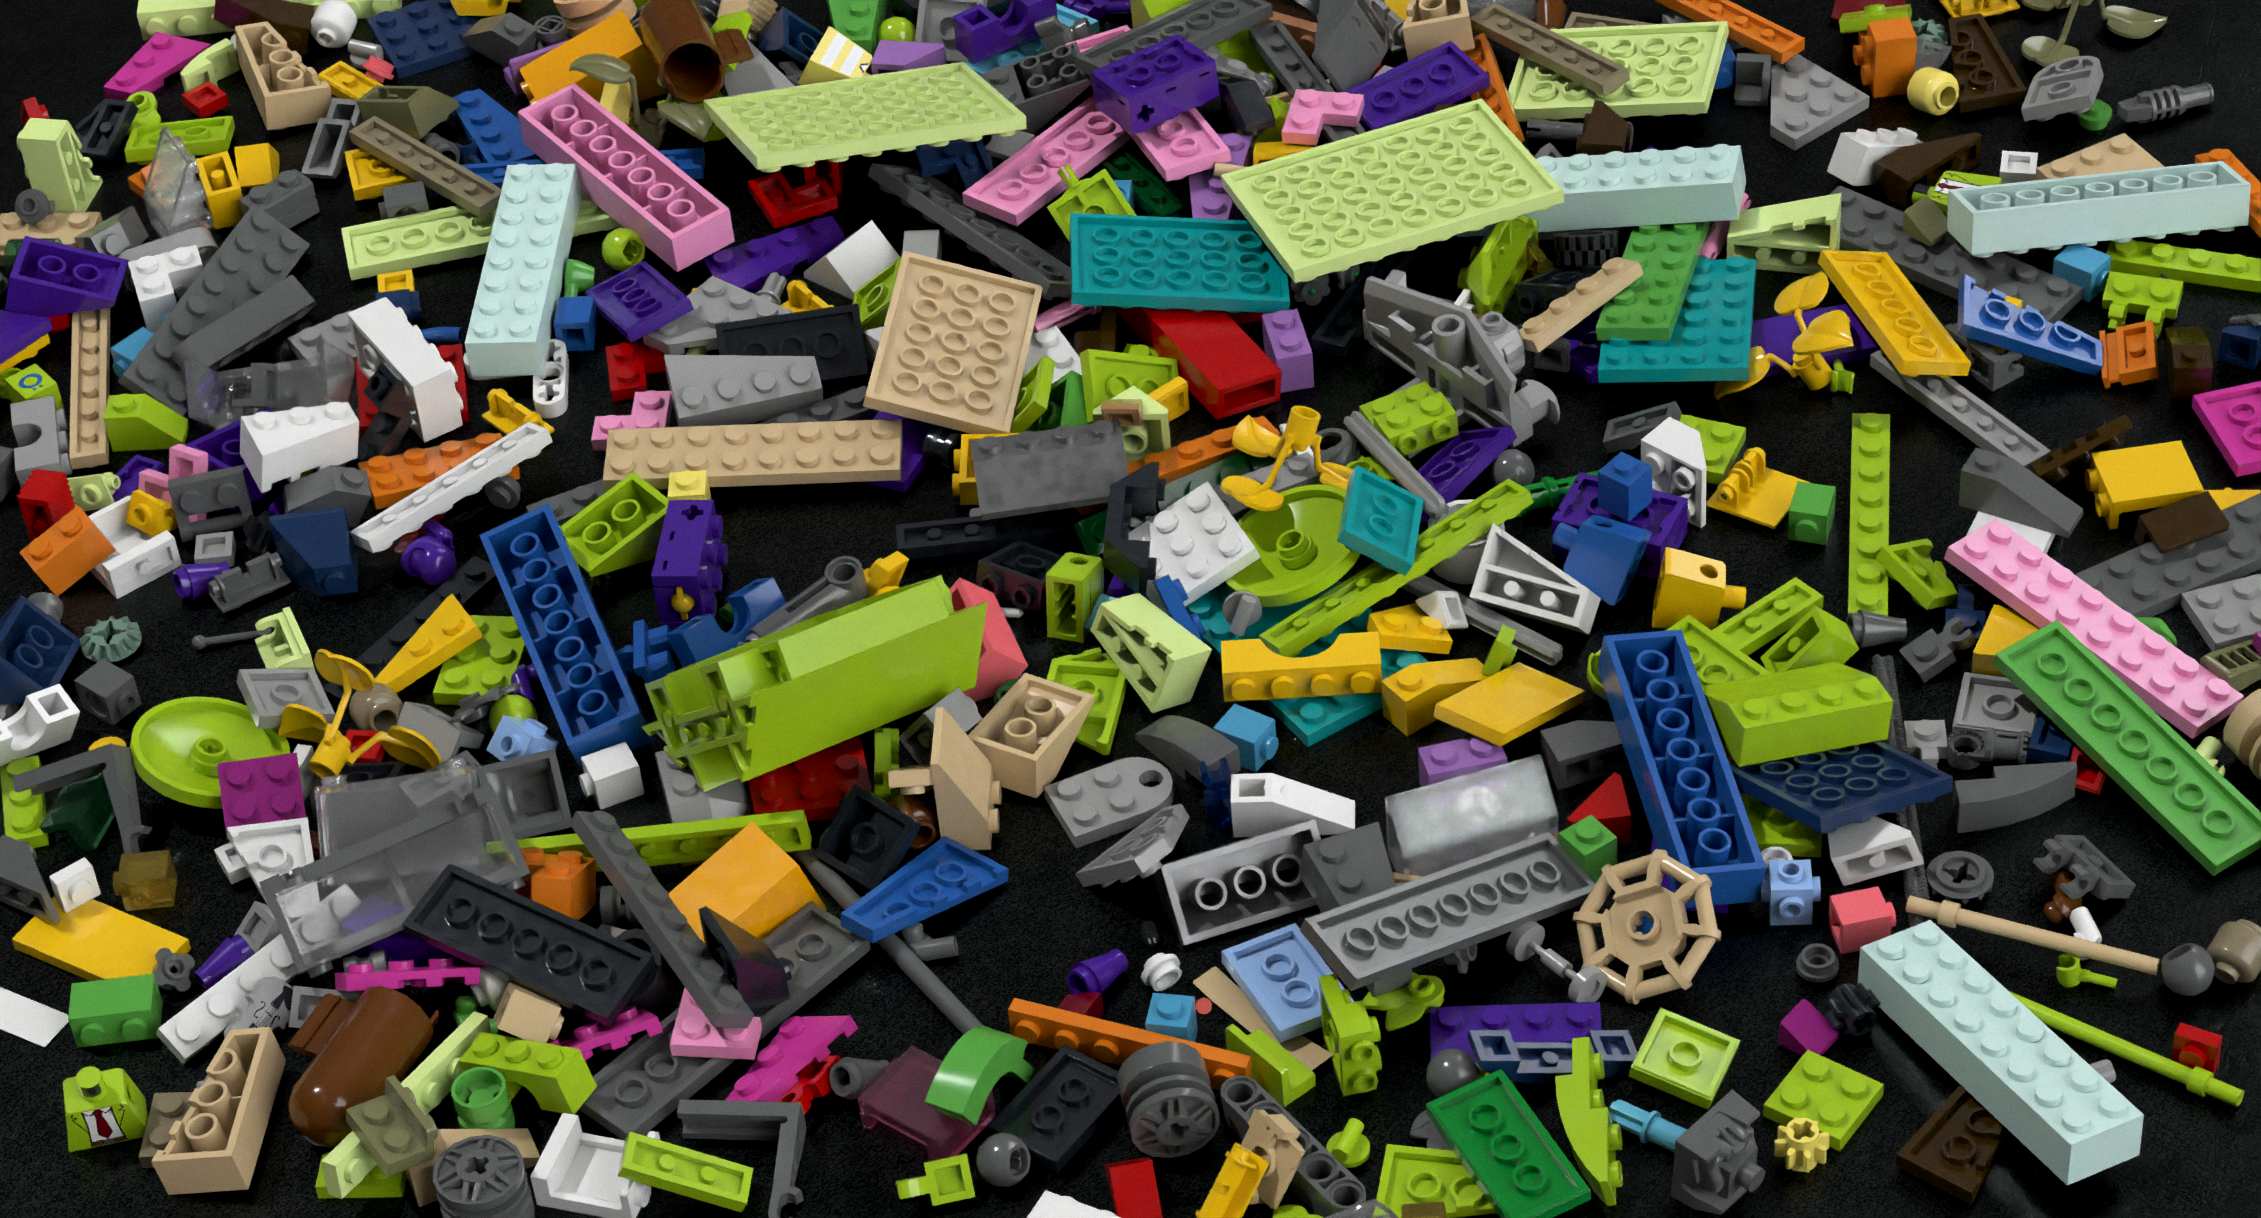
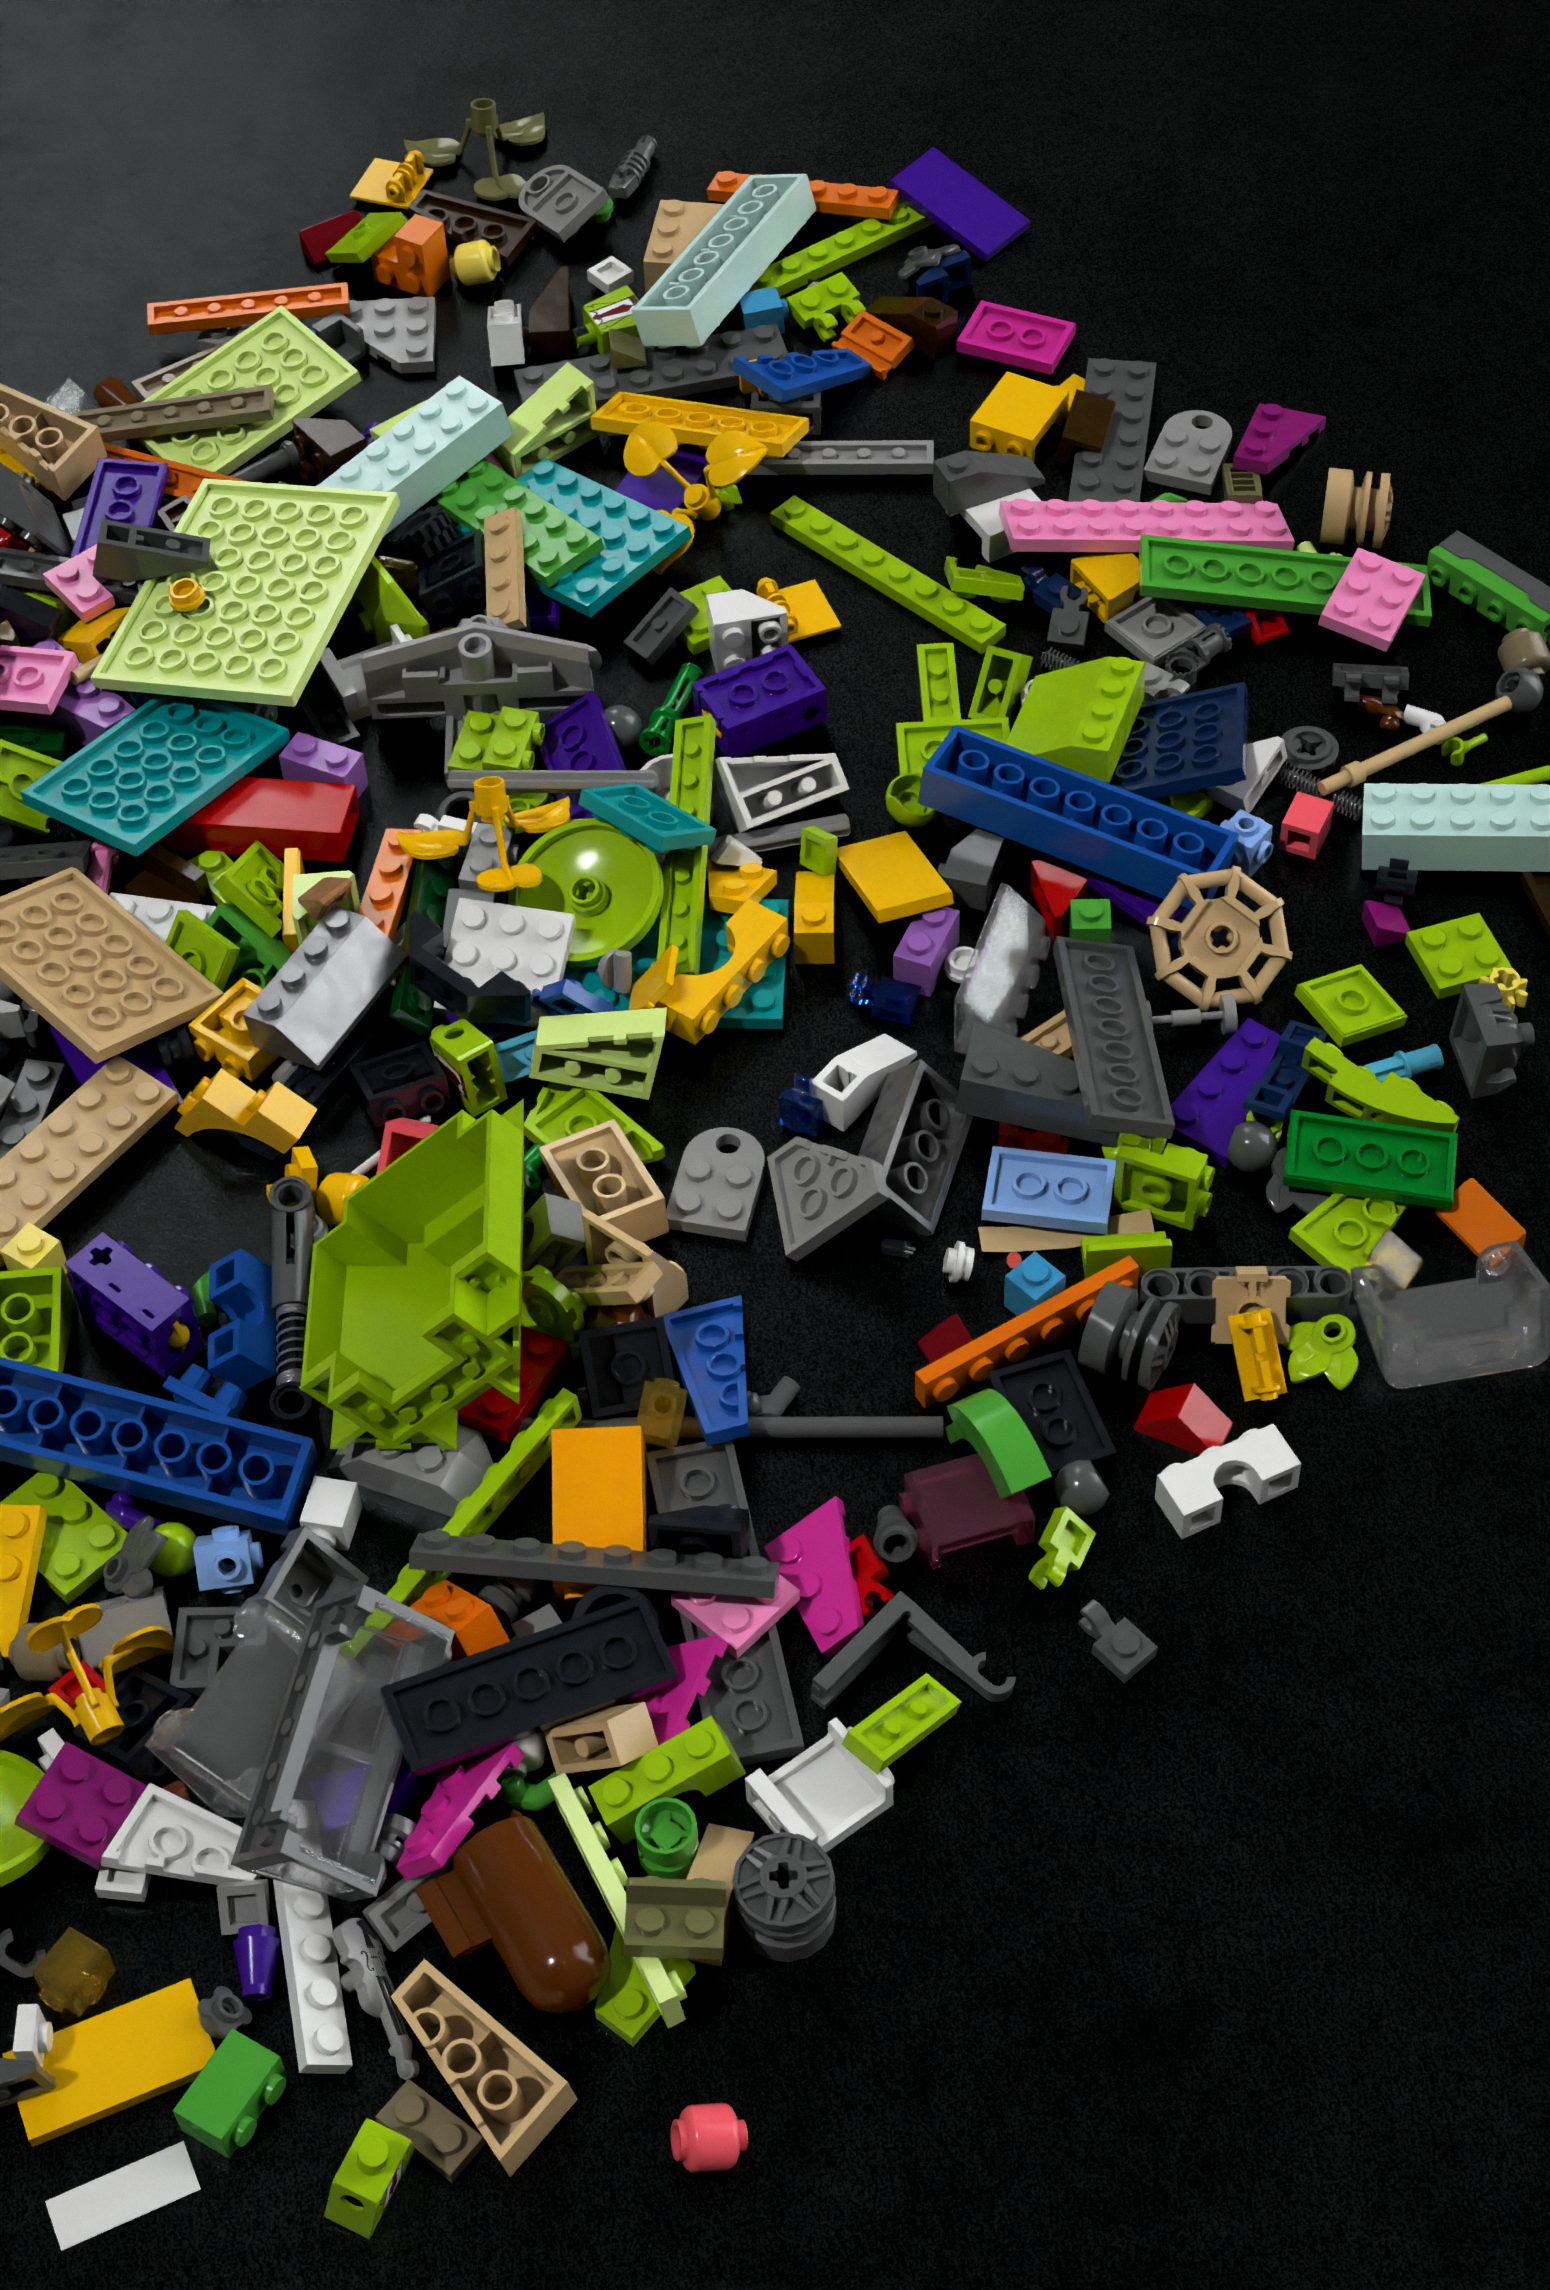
camera: 55 degrees left, 10 degrees up
dark purple cone [1066,949,1128,994] -> none
dark grey slope [1135,715,1241,789] -> none
dark azure brick [1213,704,1279,772] -> none
lime plate [1327,1118,1370,1168] -> none
blue torso [1552,515,1652,606] -> none
blue brick [1598,451,1652,522] -> none
yellow torso [1652,547,1746,629] -> none
bright green brick [1788,481,1836,545] -> none
dark grey plate [1796,943,1839,983] -> none
dark grey cone [1846,609,1907,648] -> none
dark grey slope [1953,761,2077,833] -> none
dark brown wing [2026,414,2134,487] -> none
none -> dark grey slope [93,519,211,582]
none -> yellow plate [168,578,206,612]
none -> yellow arch [174,1068,317,1154]
none -> yellow piece [628,943,679,1010]
none -> clear yellow brick [635,1378,688,1448]
none -> clear blue plate [848,973,921,1025]
none -> bright pink plate [1318,548,1426,652]

